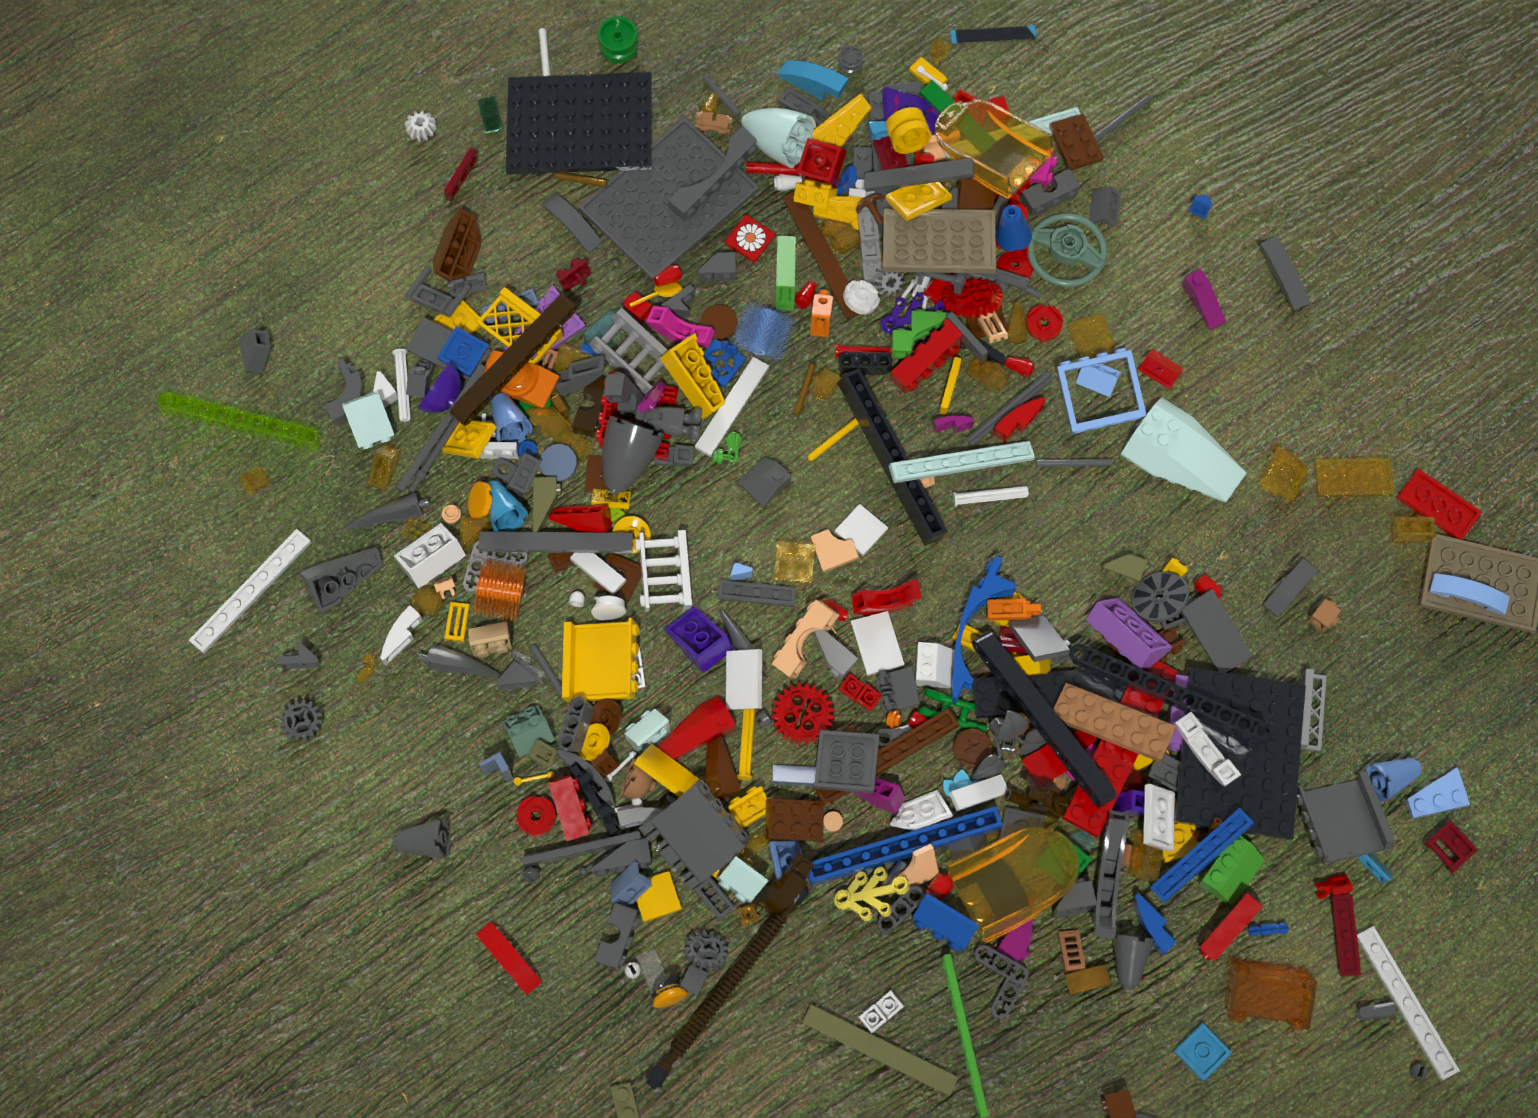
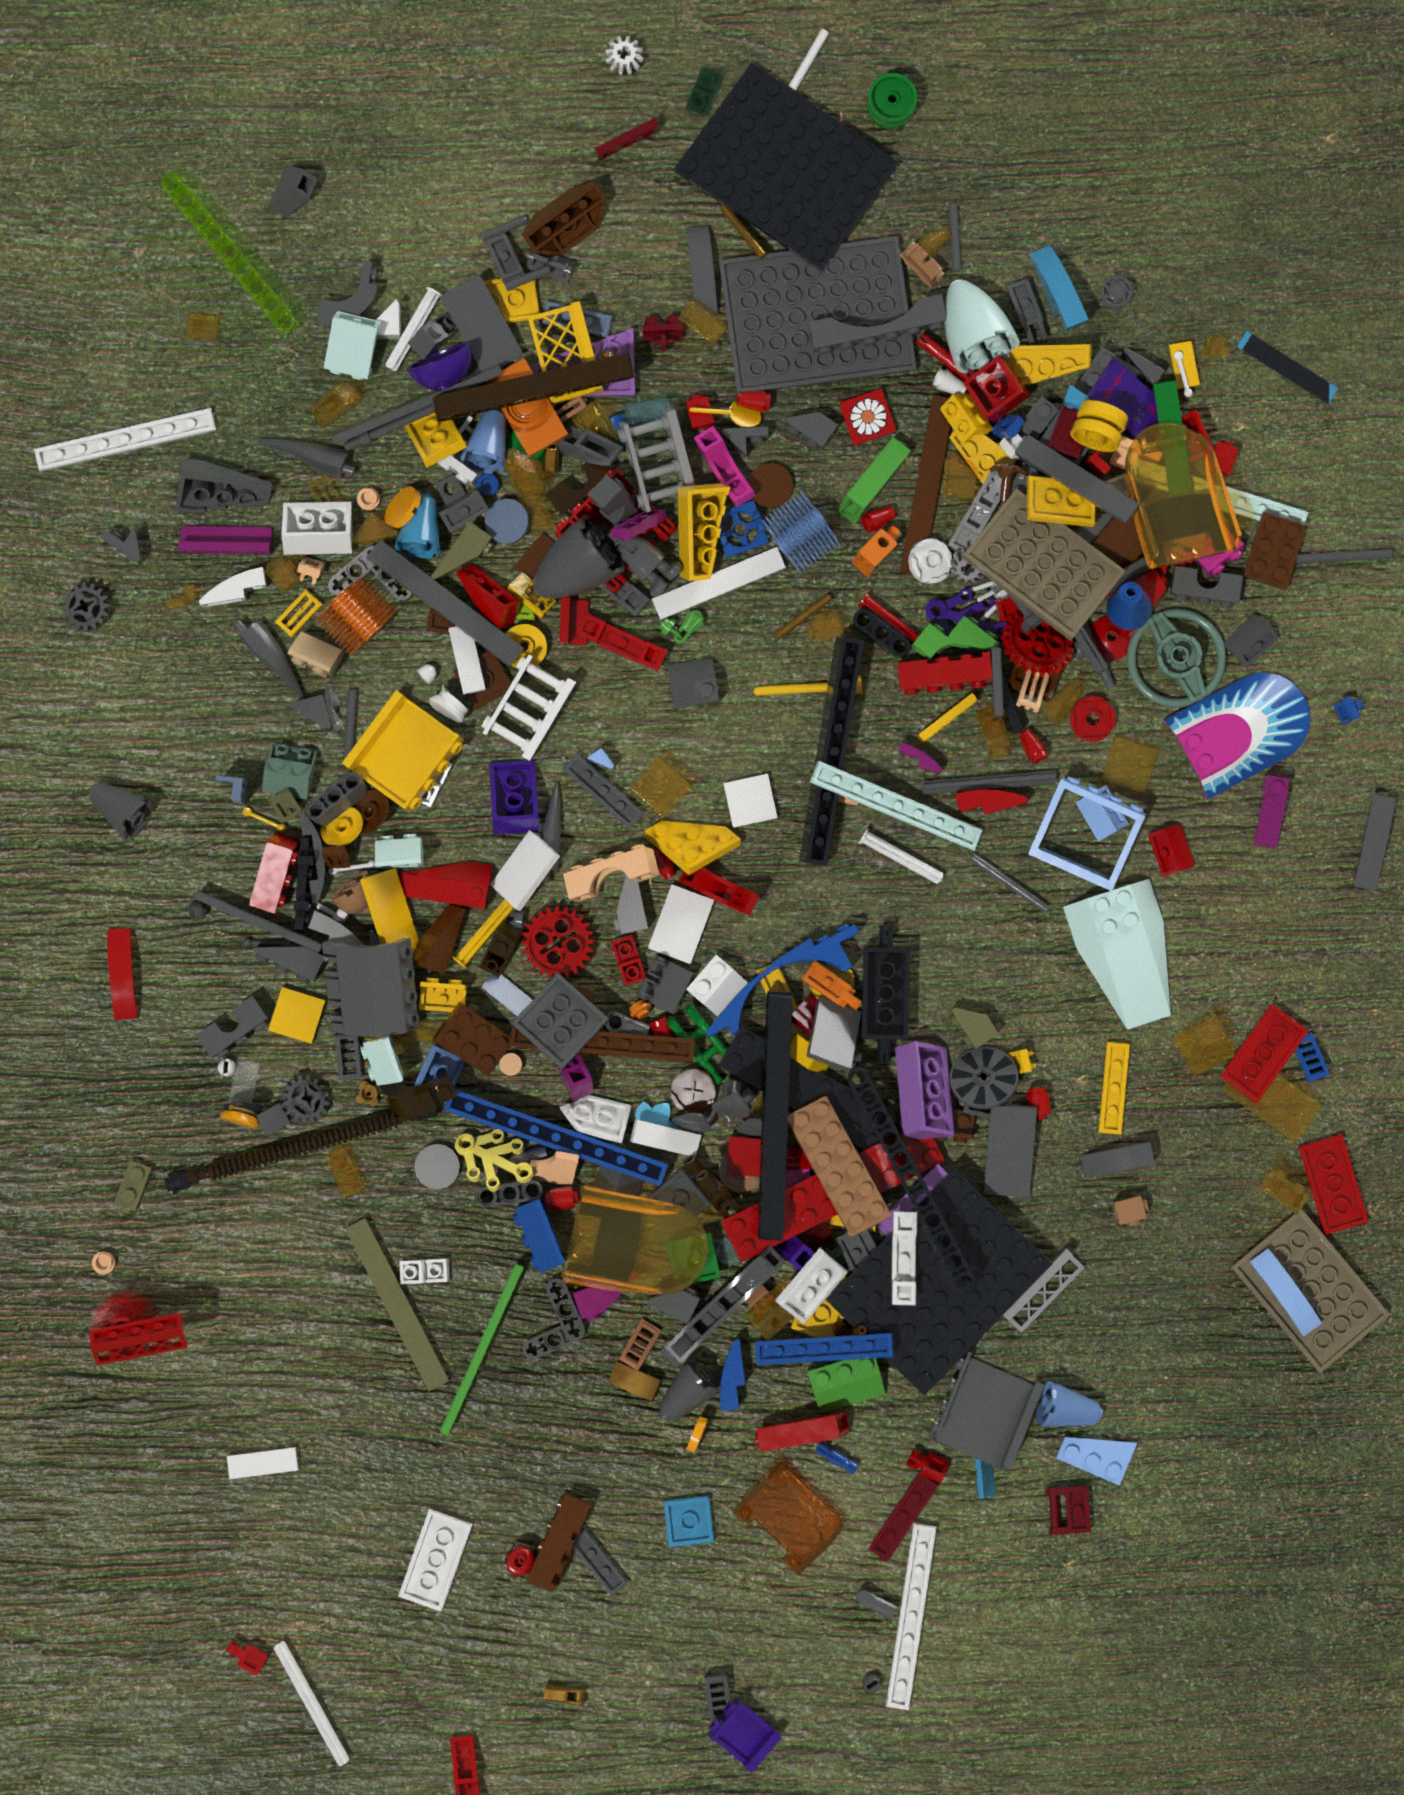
camera: 35 degrees right, 15 degrees up
blue plate [437,326,489,378] -> none
red plate [516,796,556,837] -> none
sand blue panel [610,861,652,907] -> none
light nougat tile [811,529,859,572] -> none
none -> magenta panel [178,526,272,555]
none -> clear yellow slope [324,1146,366,1199]
none -> light grey tile [414,1144,460,1190]
none -> dark brown slope [479,920,523,977]
none -> red panel [559,597,589,646]
none -> red slope [576,613,668,671]
none -> yellow plate [644,821,741,875]
none -> clear yellow plate [678,299,728,345]
none -> light orange piece [686,1416,708,1453]
none -> black brick [861,925,910,1063]
none -> yellow tile [1098,1042,1130,1135]
none -> windscreen [1163,673,1310,801]
none -> red tile [1219,1004,1309,1104]
none -> blue slope [1295,1032,1330,1083]

